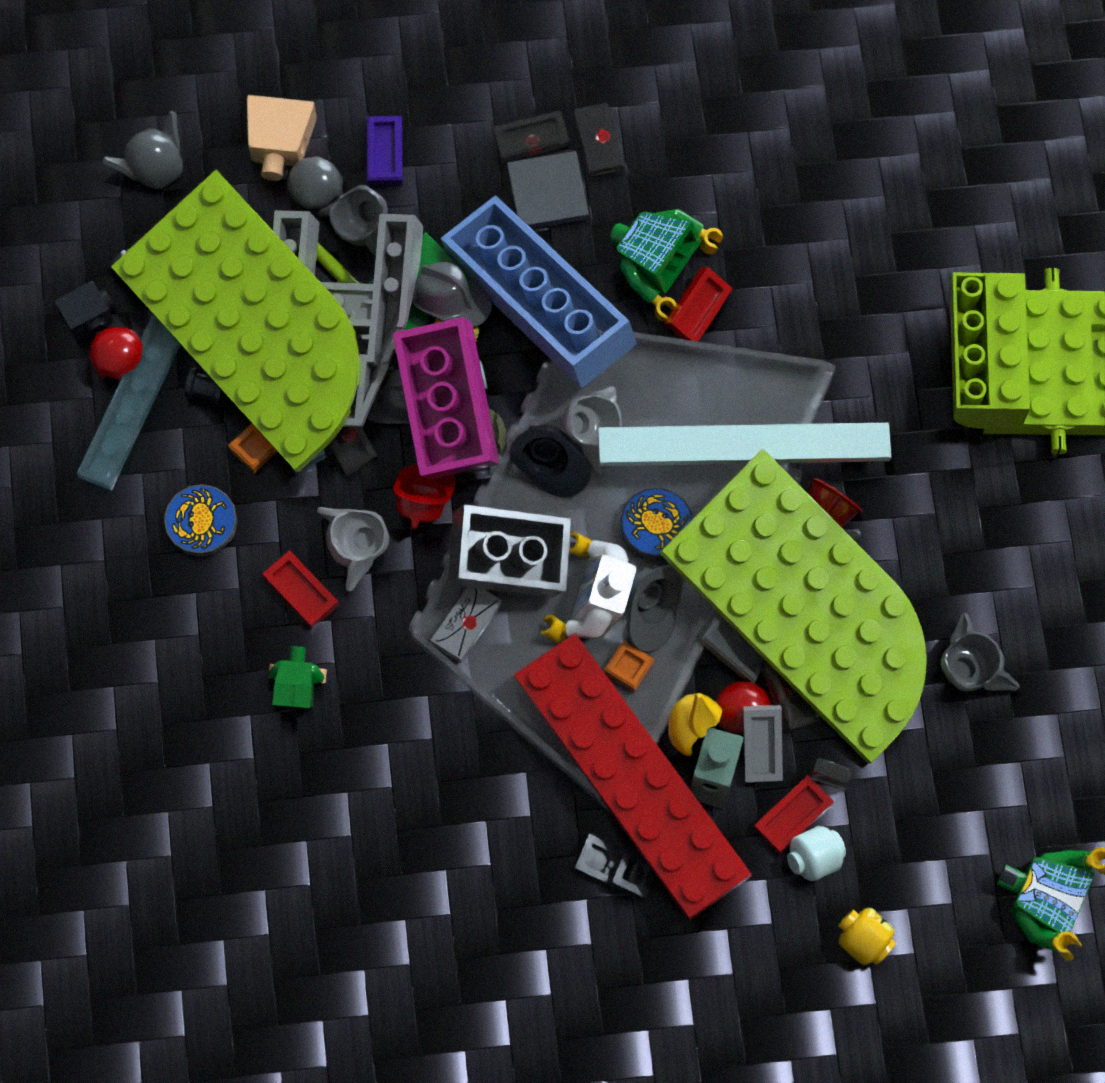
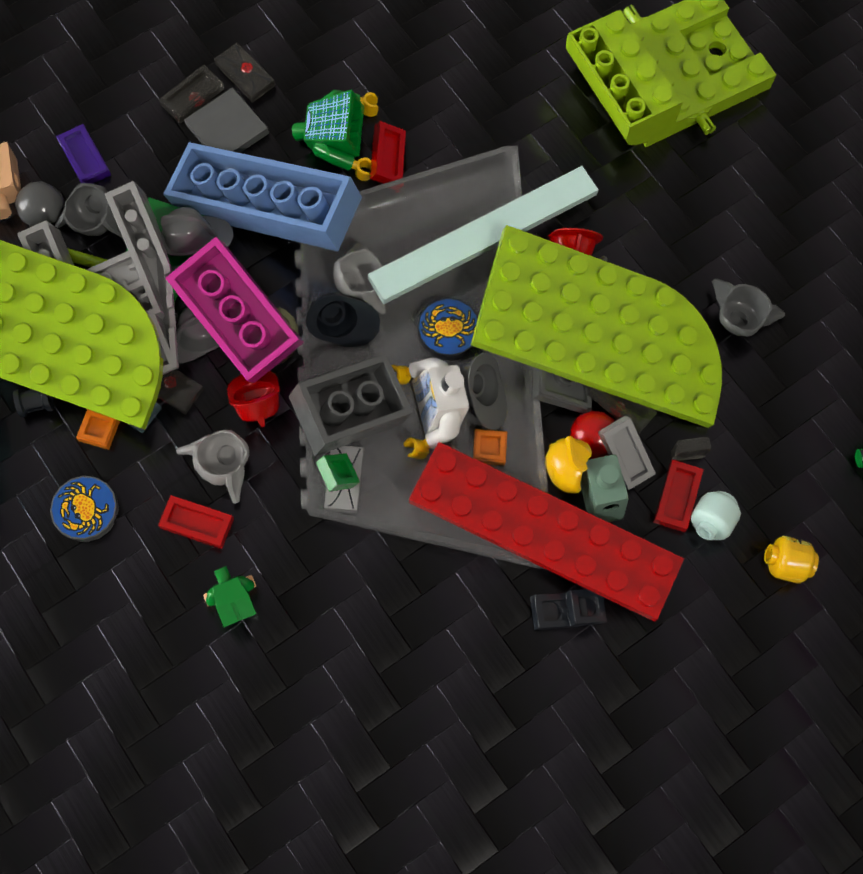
camera: 30 degrees left, 0 degrees up
none -> green plate [316,453,360,492]

